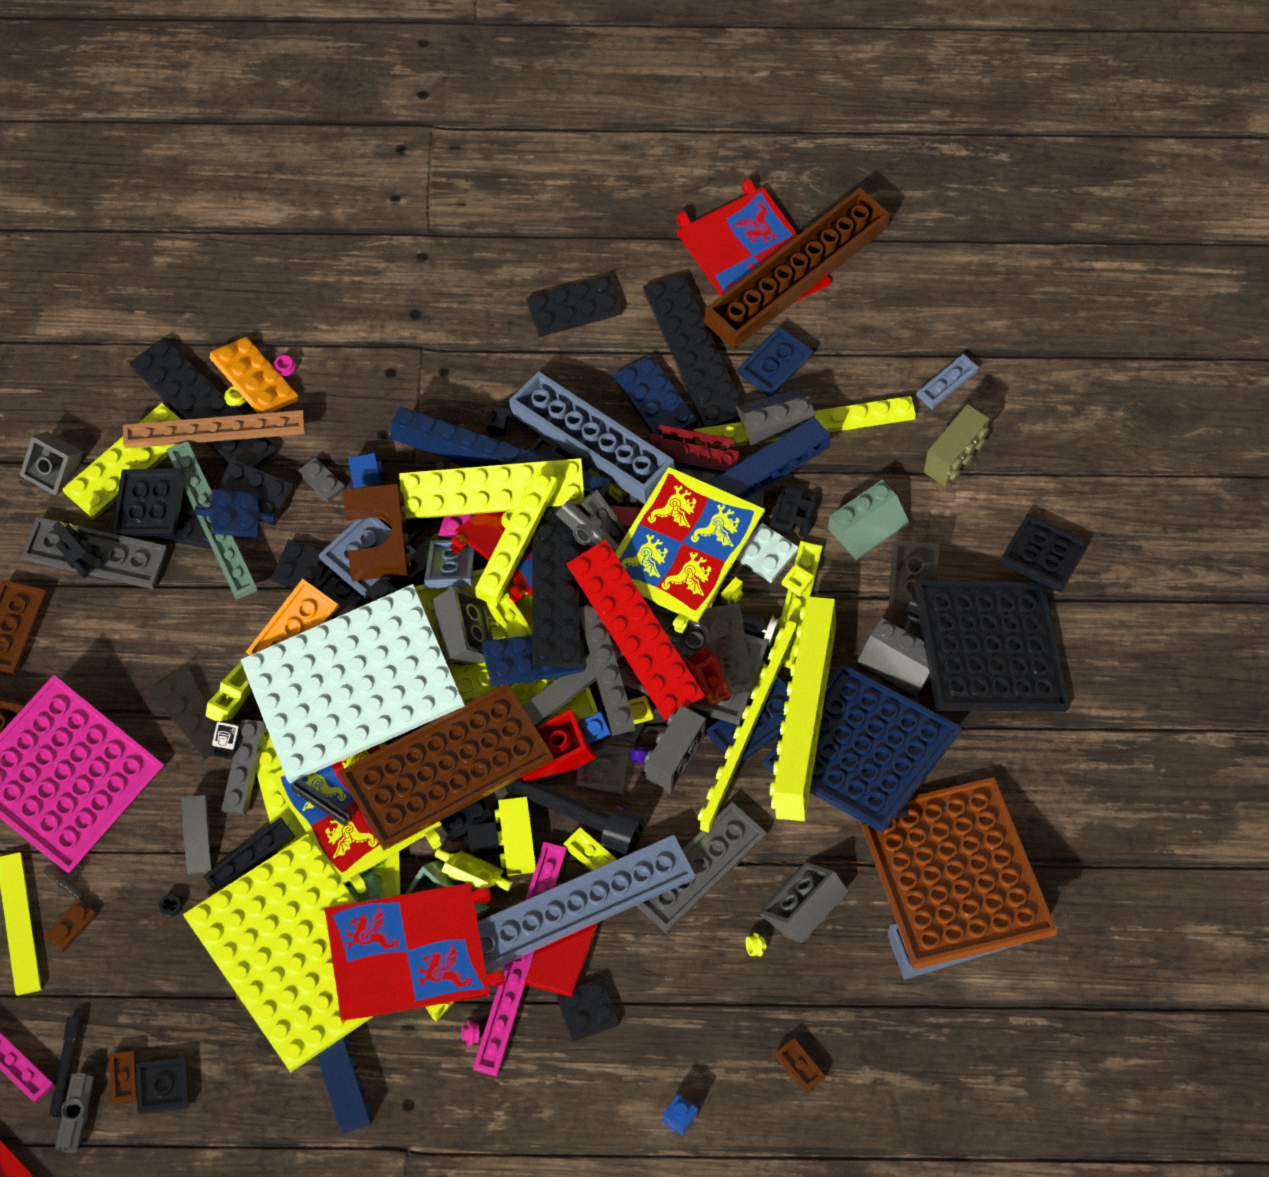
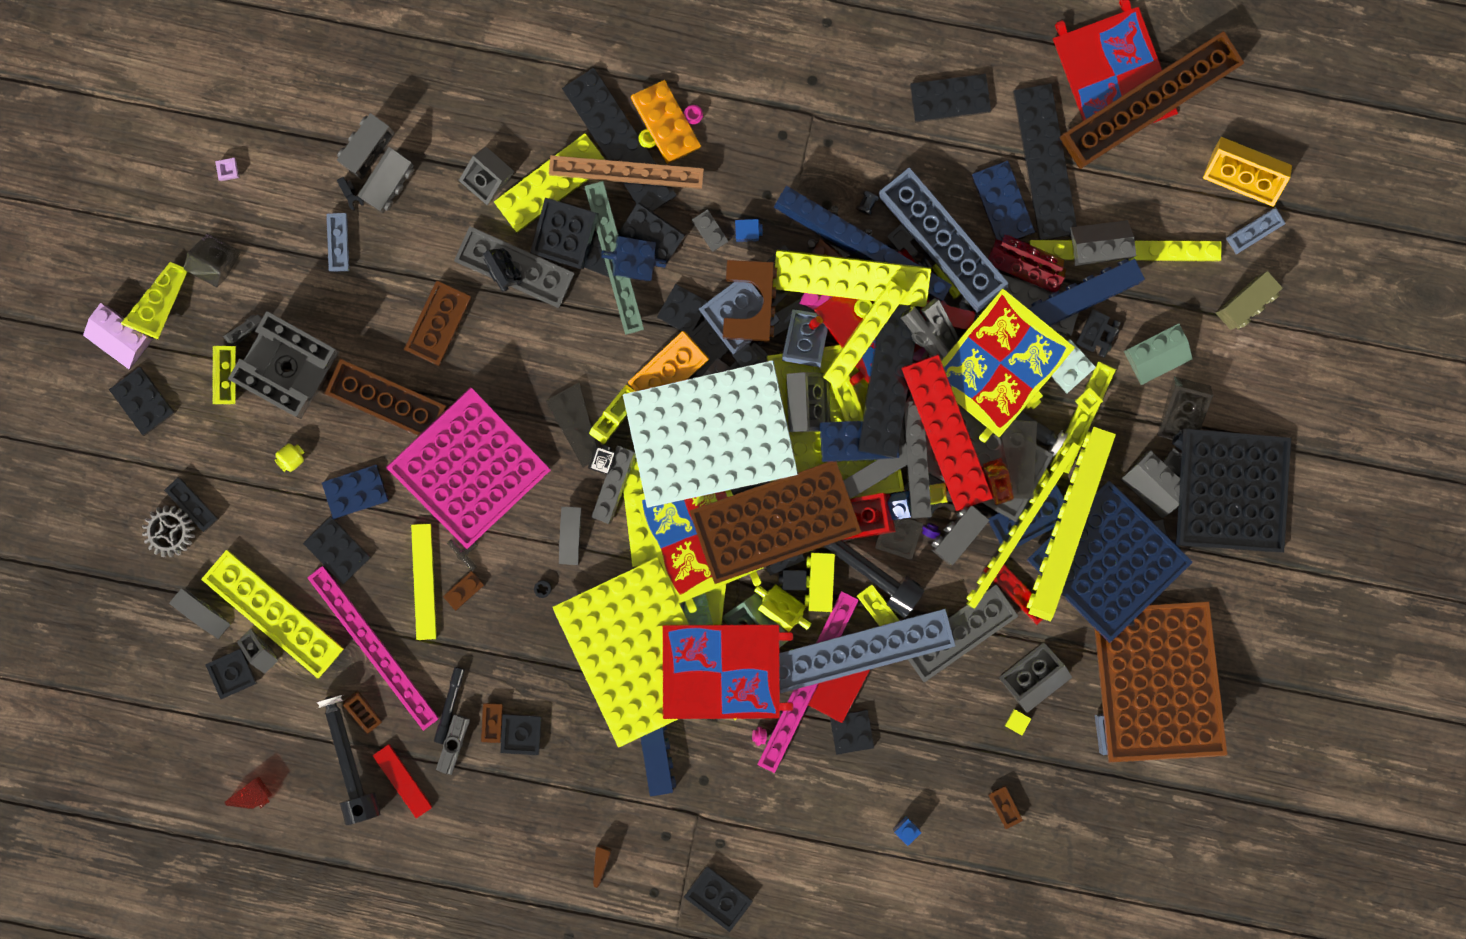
camera: 10 degrees right, 25 degrees up
black tile [203,817,296,893] -> none
black axle [291,779,352,826] -> none
dark blue plate [737,326,813,397] -> none
neon yellow plate [745,933,766,957] -> none
black plate [999,513,1090,593] -> none
none -> red tile [983,557,1043,625]
none -> neon yellow tile [1004,709,1031,735]
none -> yellow slope [1203,137,1292,207]

